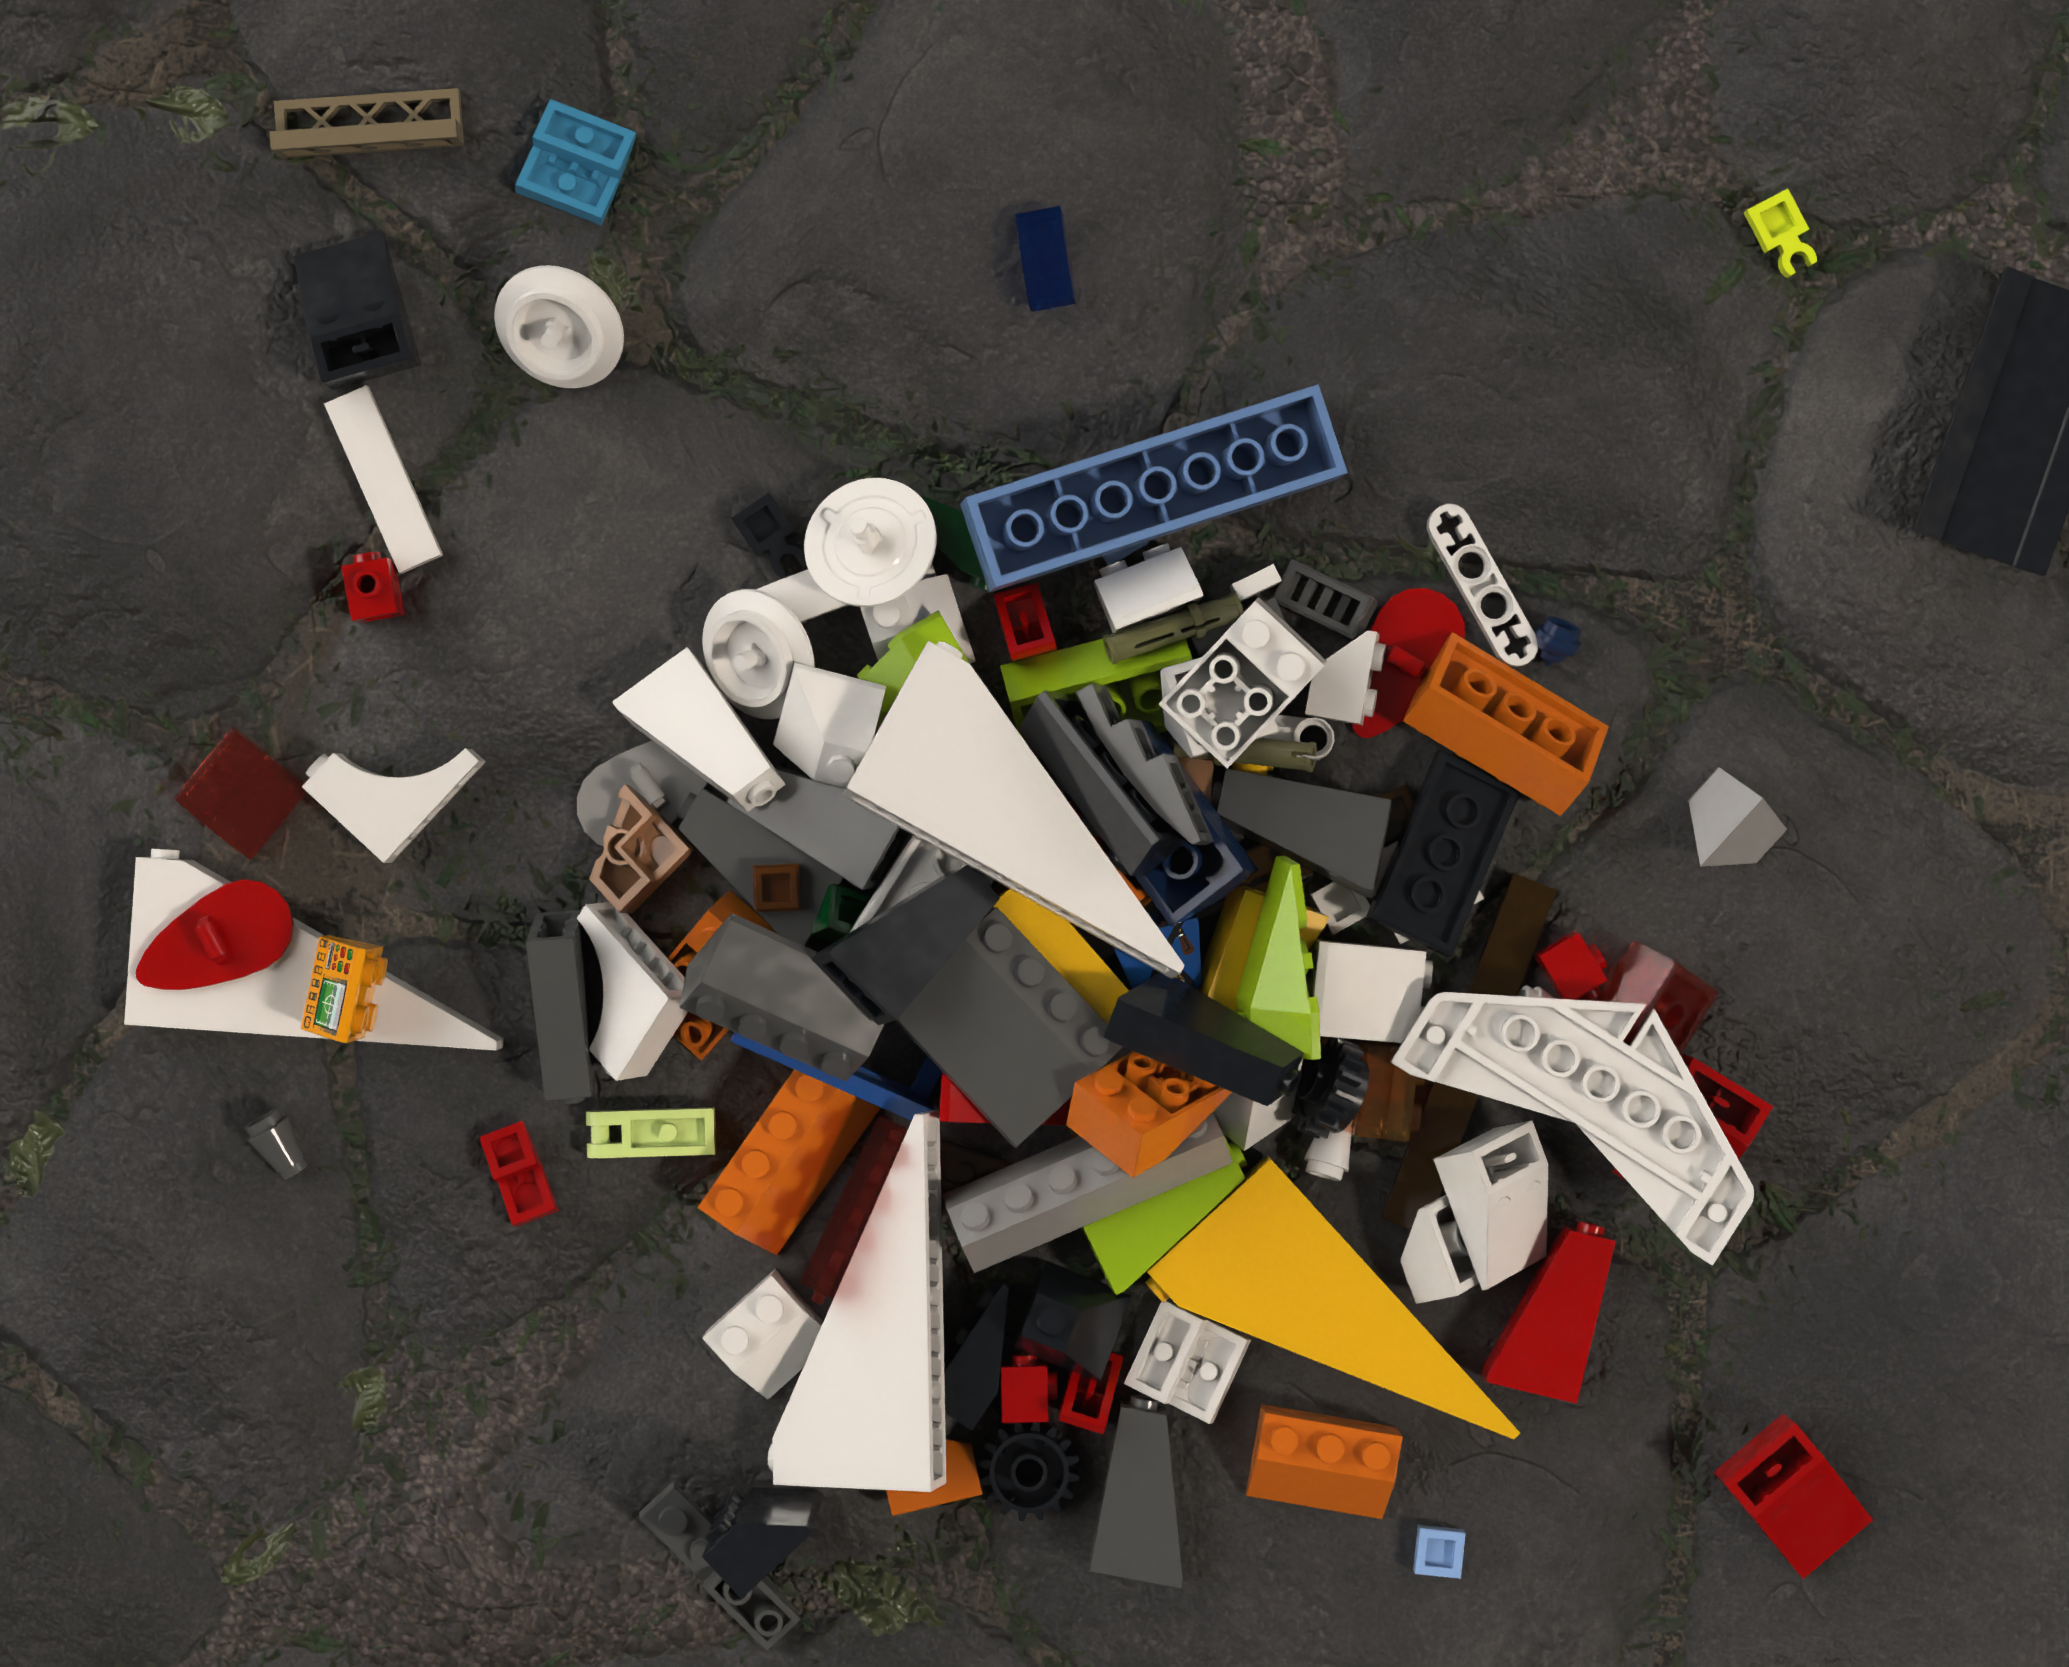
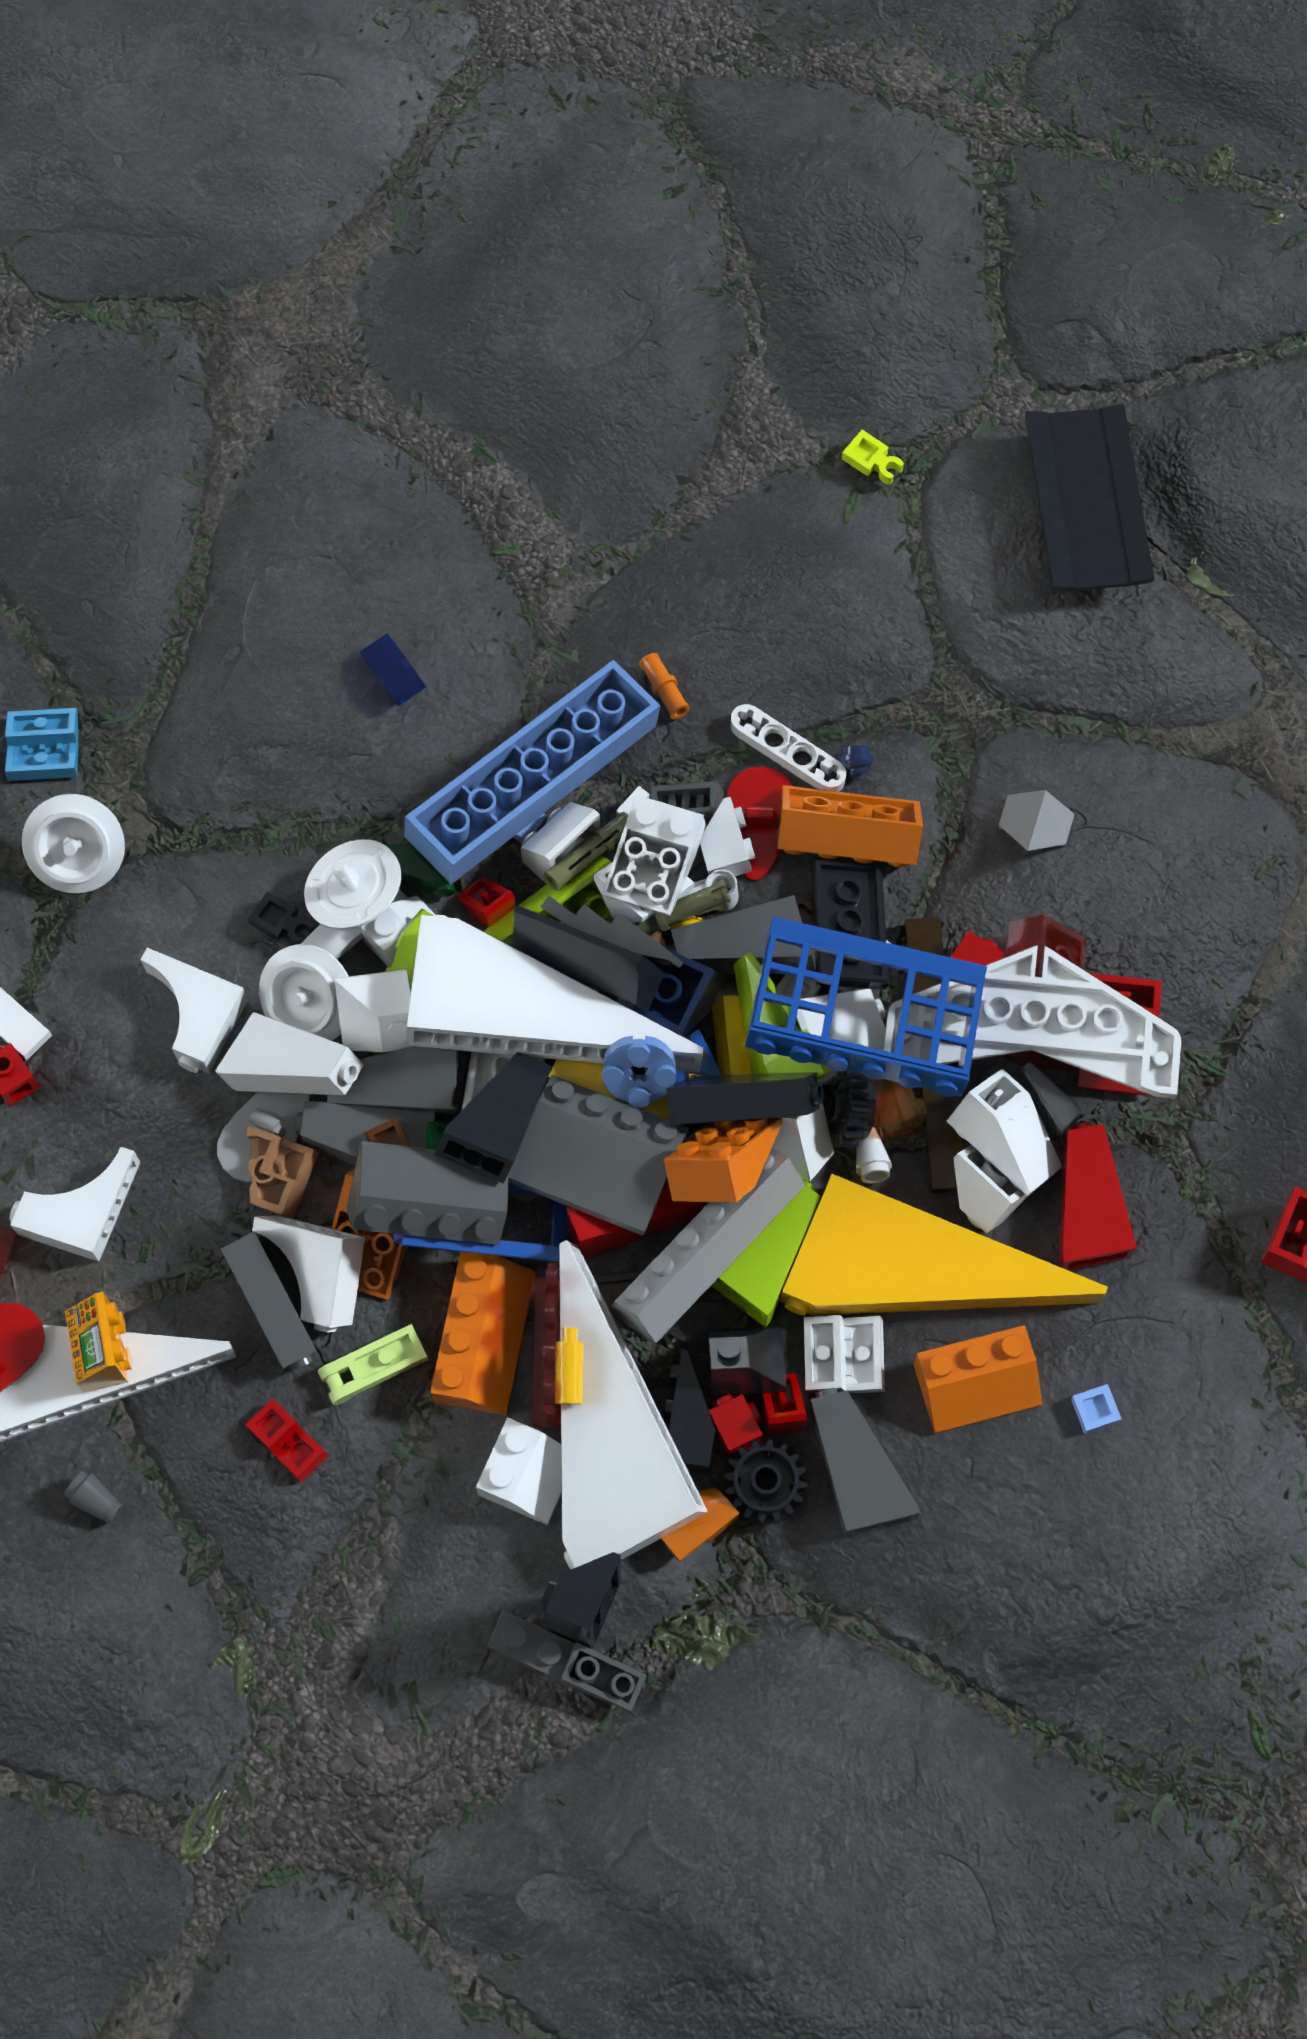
camera: 25 degrees left, 20 degrees down
none -> white arch [141,948,248,1074]
none -> yellow cylinder [555,1327,583,1405]
none -> medium blue plate [602,1036,676,1108]
none -> orange pin [639,653,690,719]
none -> blue window [745,917,987,1097]
none -> dark grey slope [1020,1062,1082,1139]

